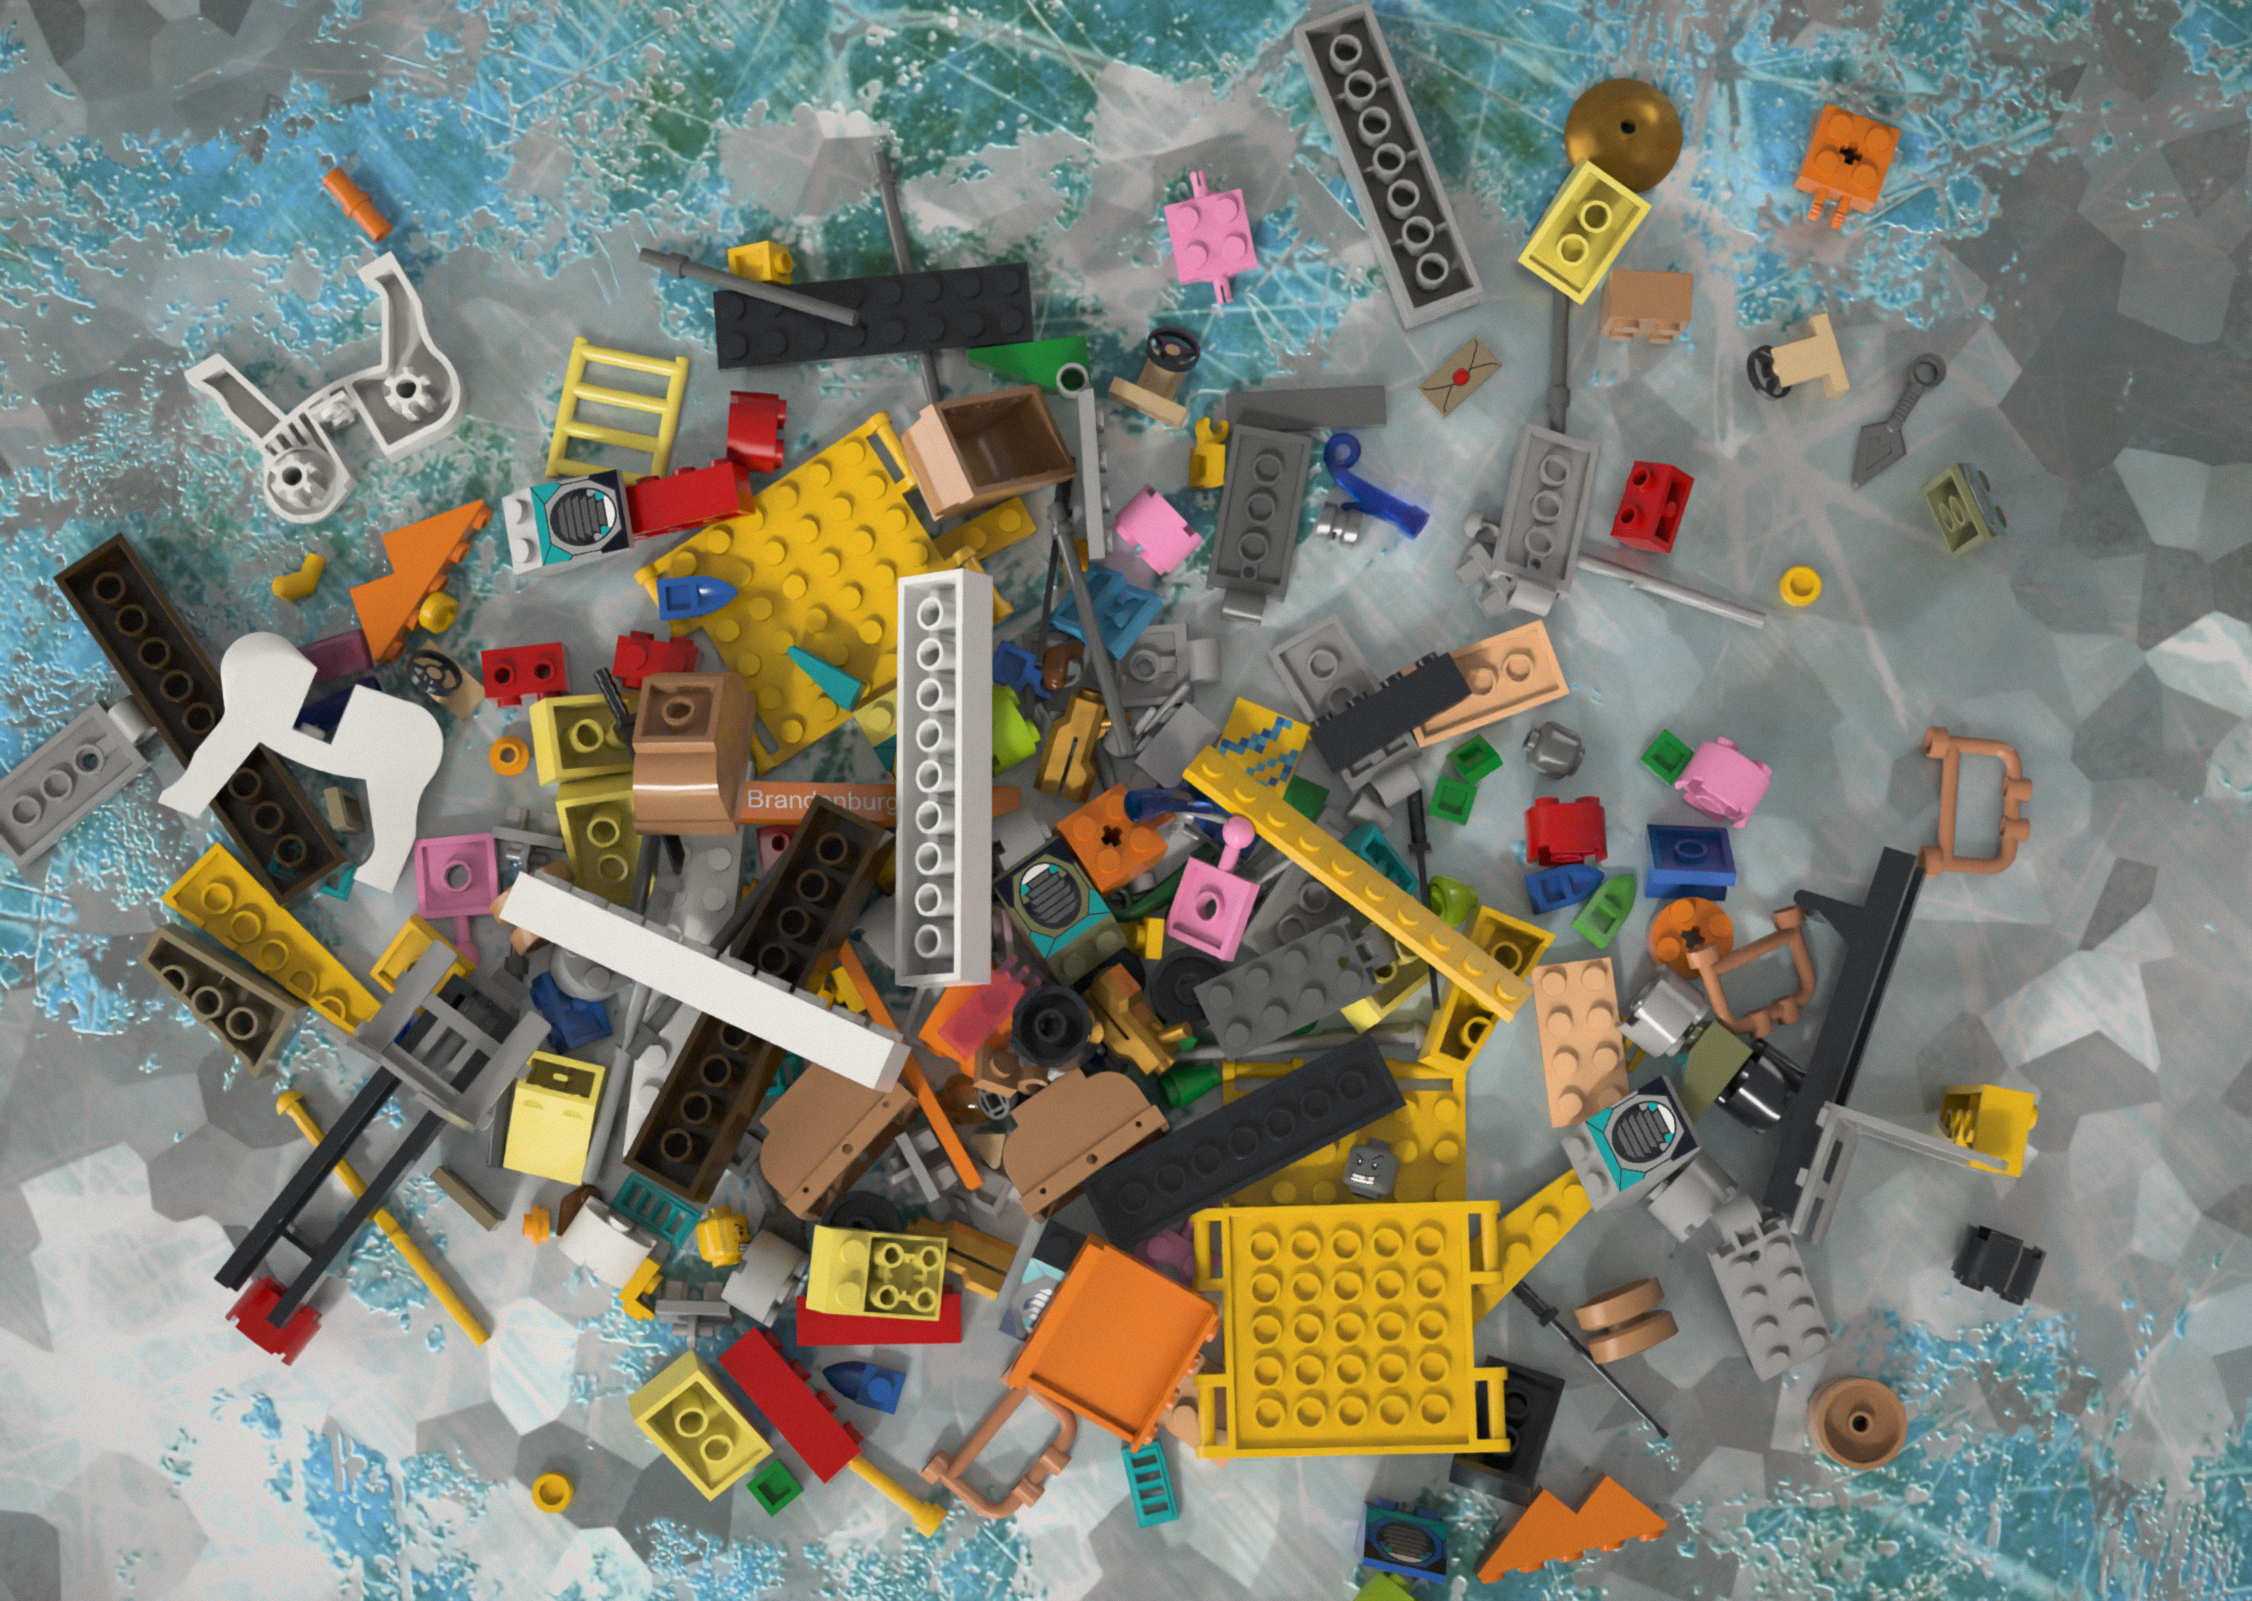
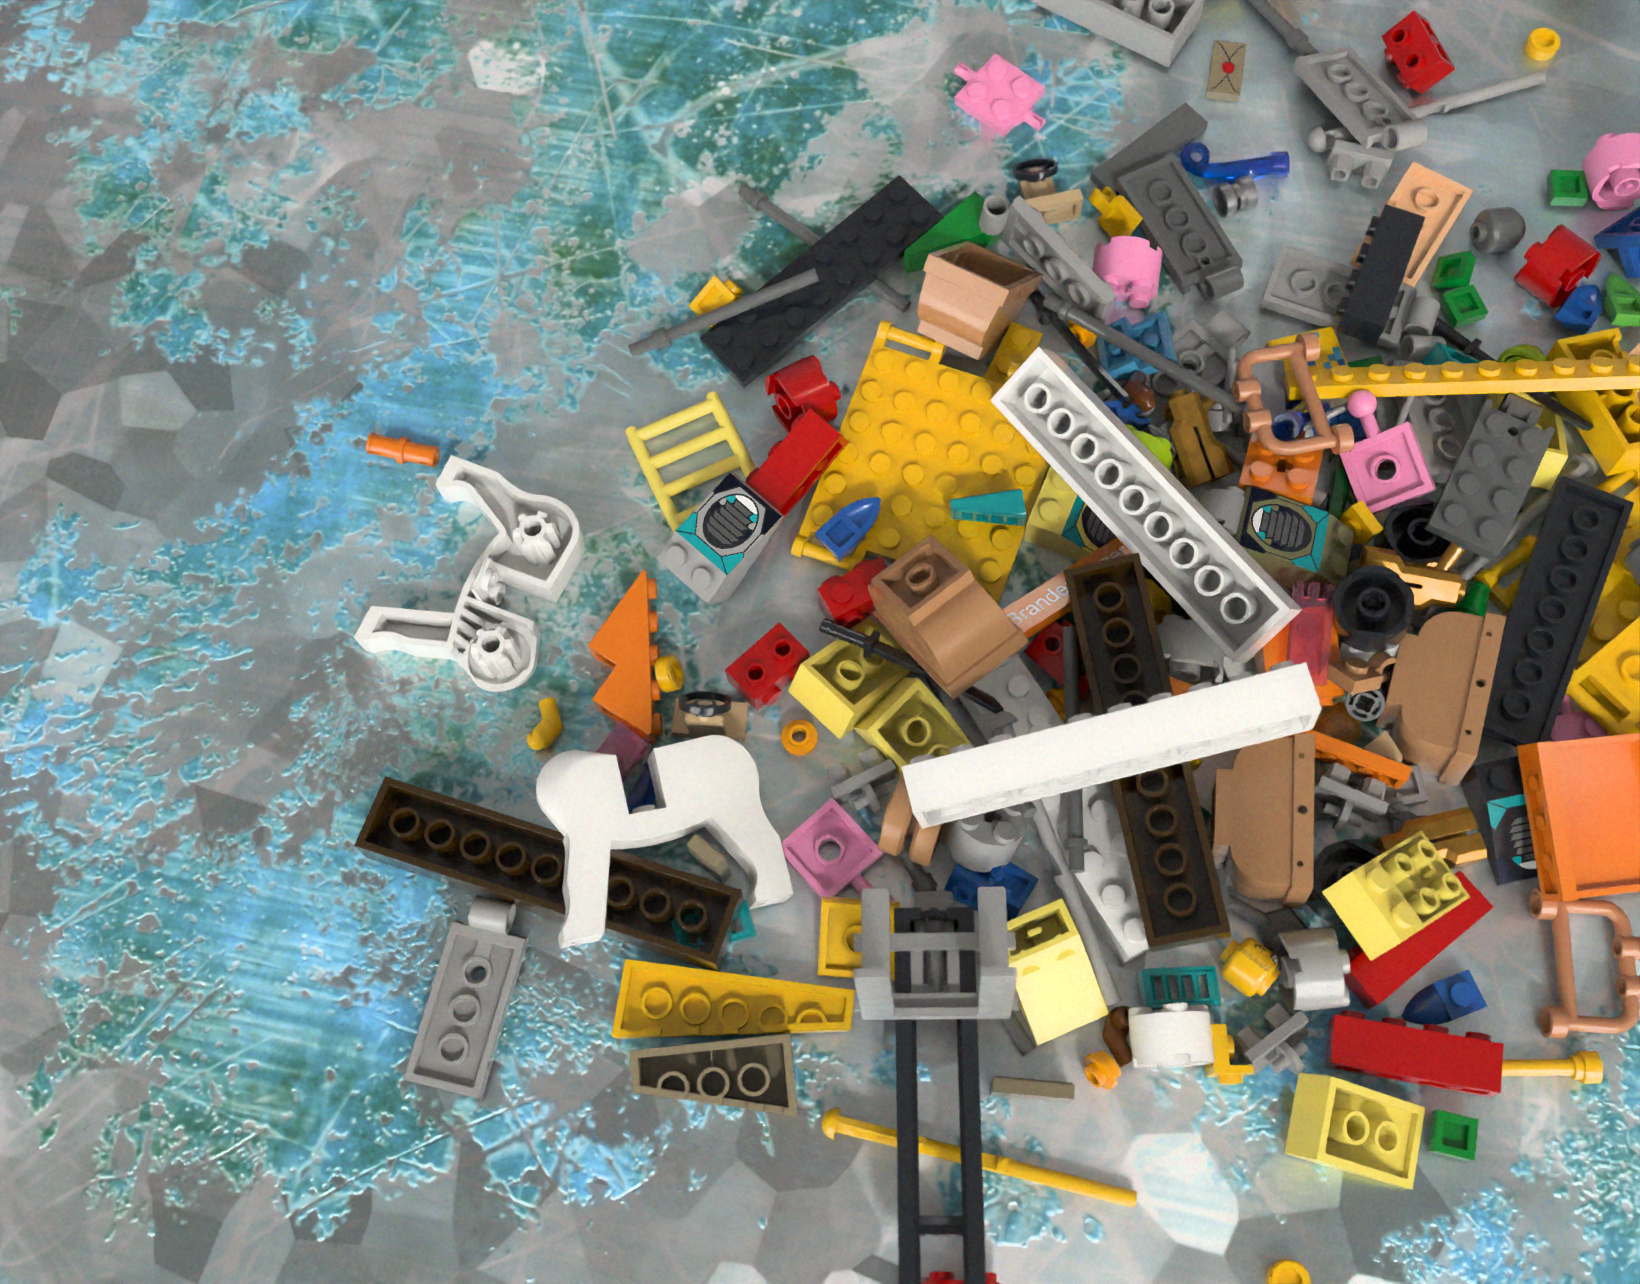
camera: 30 degrees left, 15 degrees down
none -> nougat bar [1232,332,1354,455]

